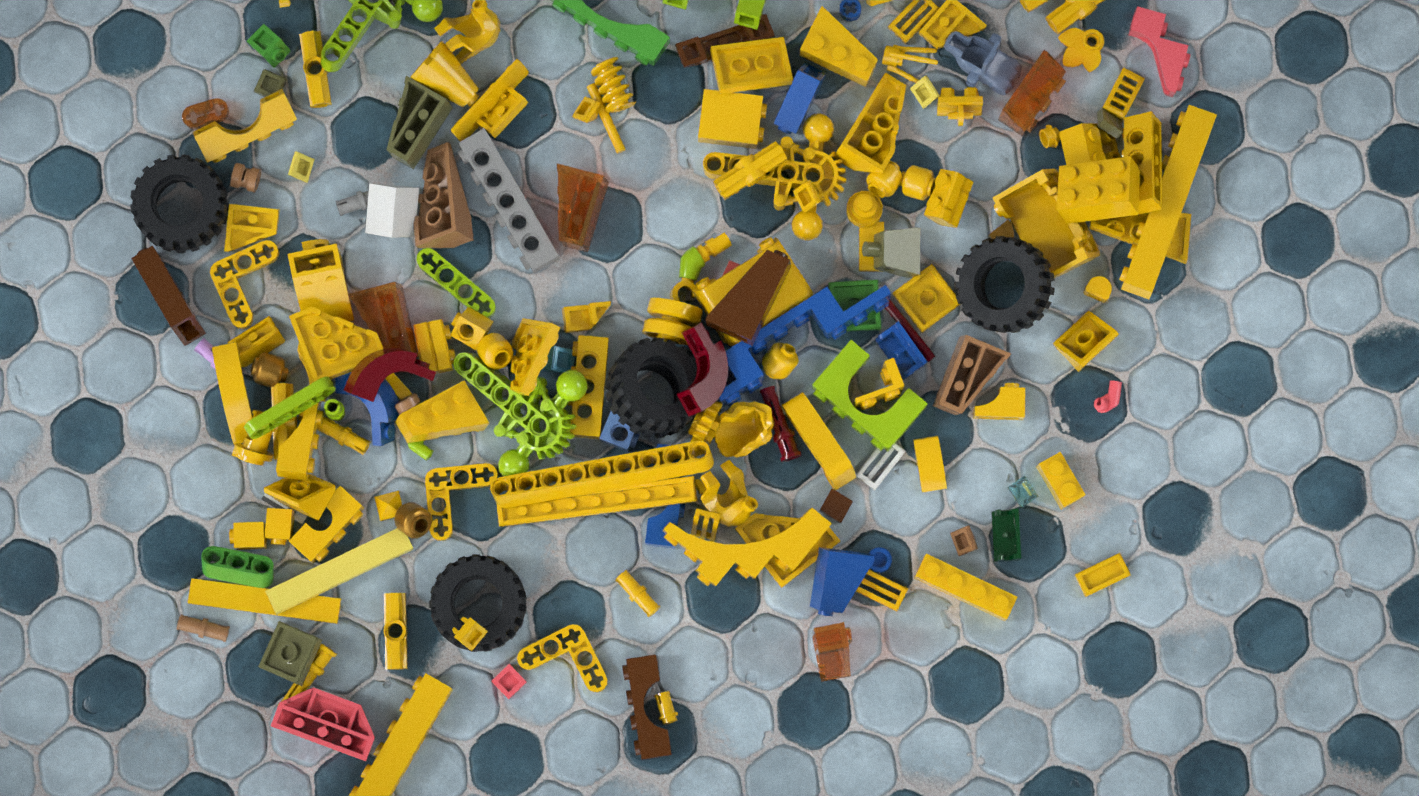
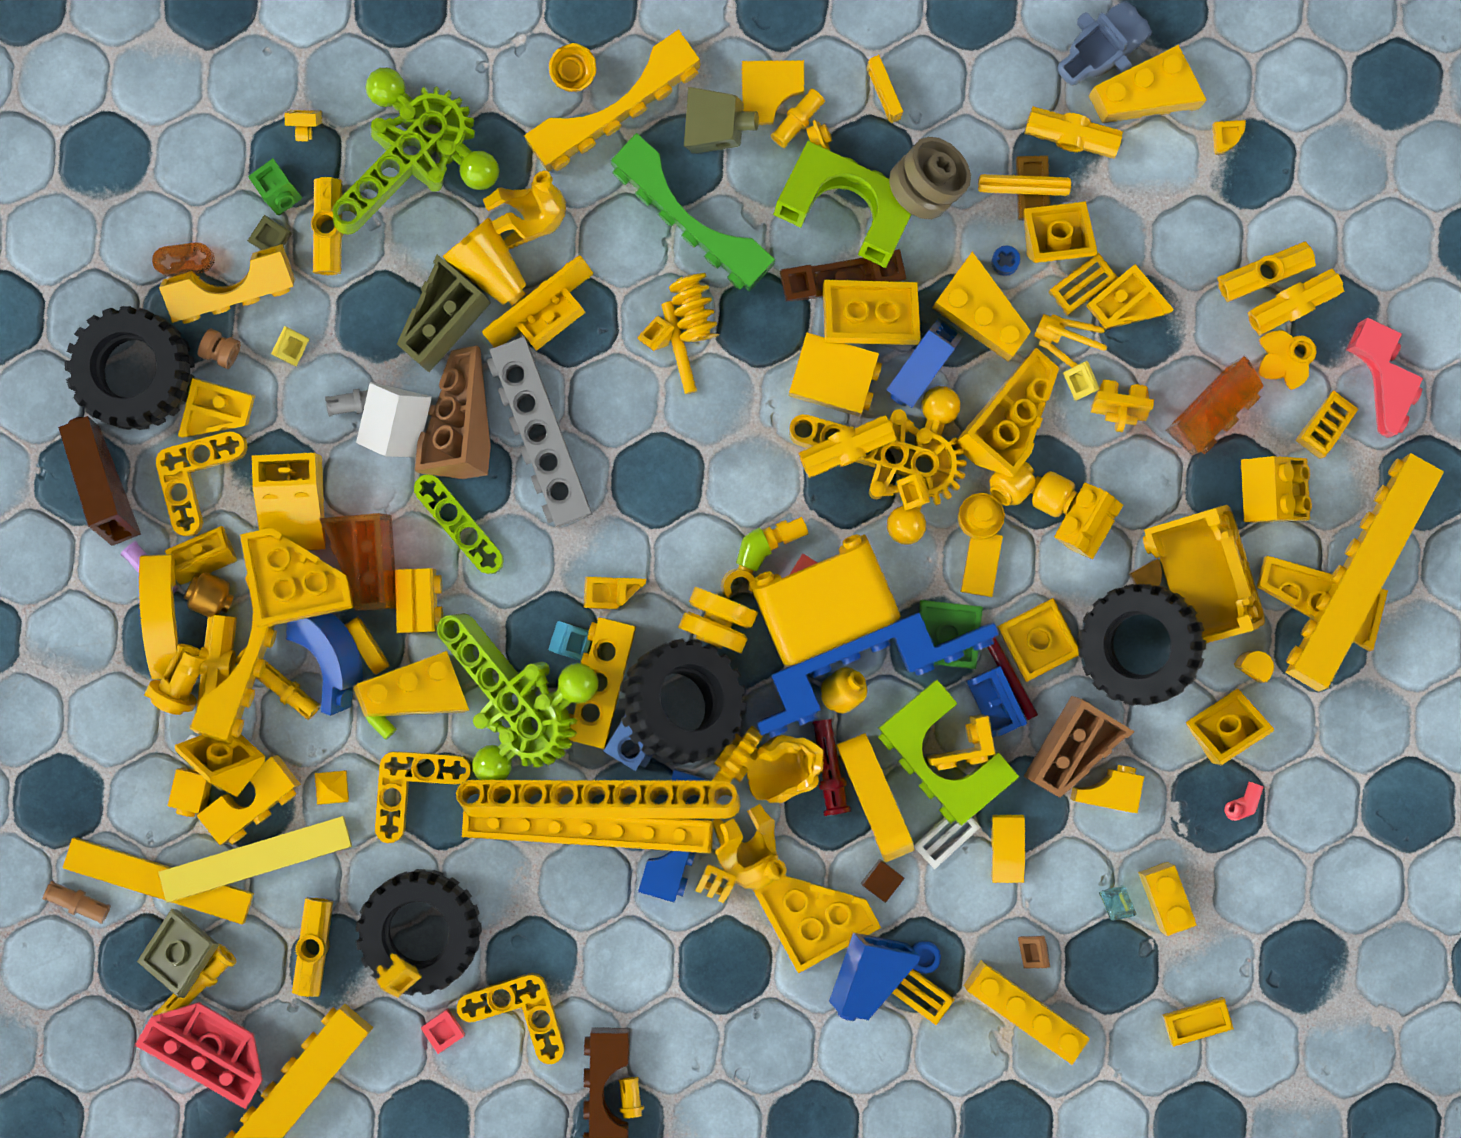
camera: 10 degrees right, 5 degrees up
bright green beam [201,546,274,588] -> none
yellow brick [229,522,267,550] -> none
lime beam [244,377,336,439] -> none
yellow tile [301,239,329,251] -> none
lime pin [324,399,345,421] -> none
dark red arch [343,348,436,402] -> none
pearl gold head [394,502,432,538] -> none
medium nougat tile [395,393,421,414] -> none
yellow brick [450,307,494,350] -> none
yellow head [477,333,514,370] -> none
yellow plate [510,318,561,396] -> none
clear orange wedge [557,163,609,253] -> none
yellow pin [615,570,660,617] -> none
yellow arch [662,508,832,586] -> none
dark red arch [677,323,728,416] -> none
reddish brown slope [705,250,791,346] -> none
clear orange wedge [811,622,853,682] -> none
torso [862,227,921,278] -> none
sand blue piece [944,31,1022,95] -> none
dark green hinge [991,508,1021,562] -> none
yellow plate [1039,124,1061,148] -> none
yellow brick [1057,156,1140,224] -> none
olive tile [1097,107,1123,138] -> none
yellow brick [1122,111,1162,214] -> none

